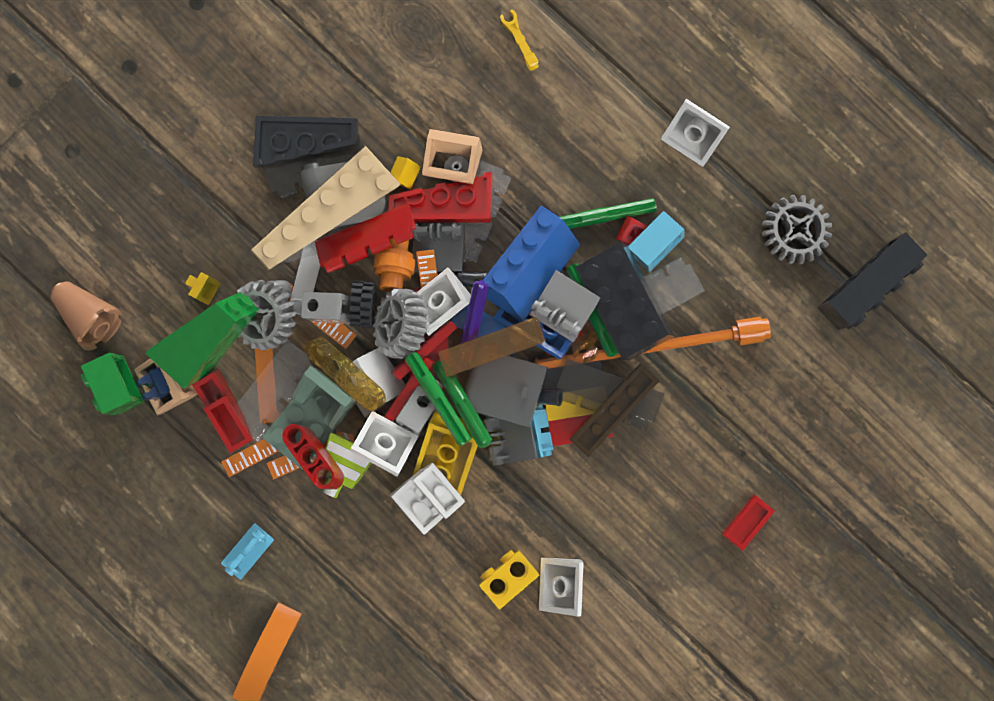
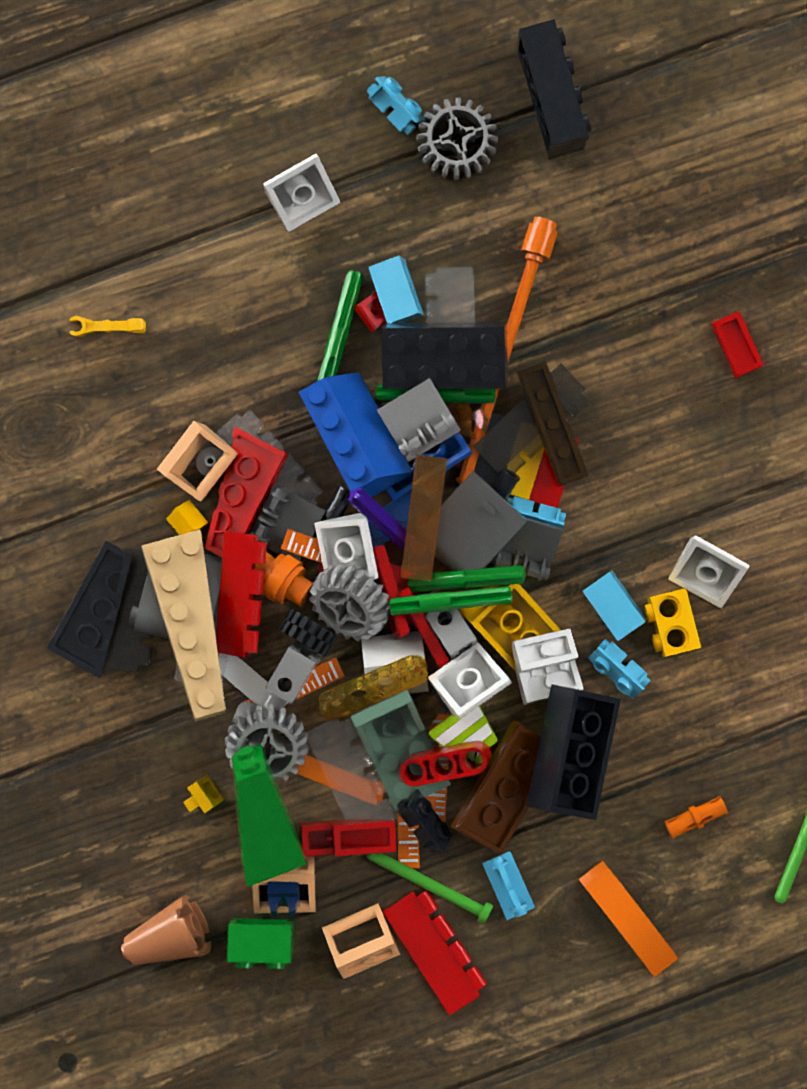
camera: 65 degrees left, 0 degrees up
none -> light nougat tile [322,903,400,979]
none -> bright green bar [366,853,493,924]
none -> medium azure hinge [367,76,425,135]
none -> red windscreen [382,890,487,1016]
none -> black hinge [397,789,452,854]
none -> reddish brown tile [450,720,541,855]
none -> black brick [526,684,621,820]
none -> medium azure hinge [582,570,647,641]
none -> medium azure hinge [588,639,650,699]
none -> orange pin [664,796,728,839]

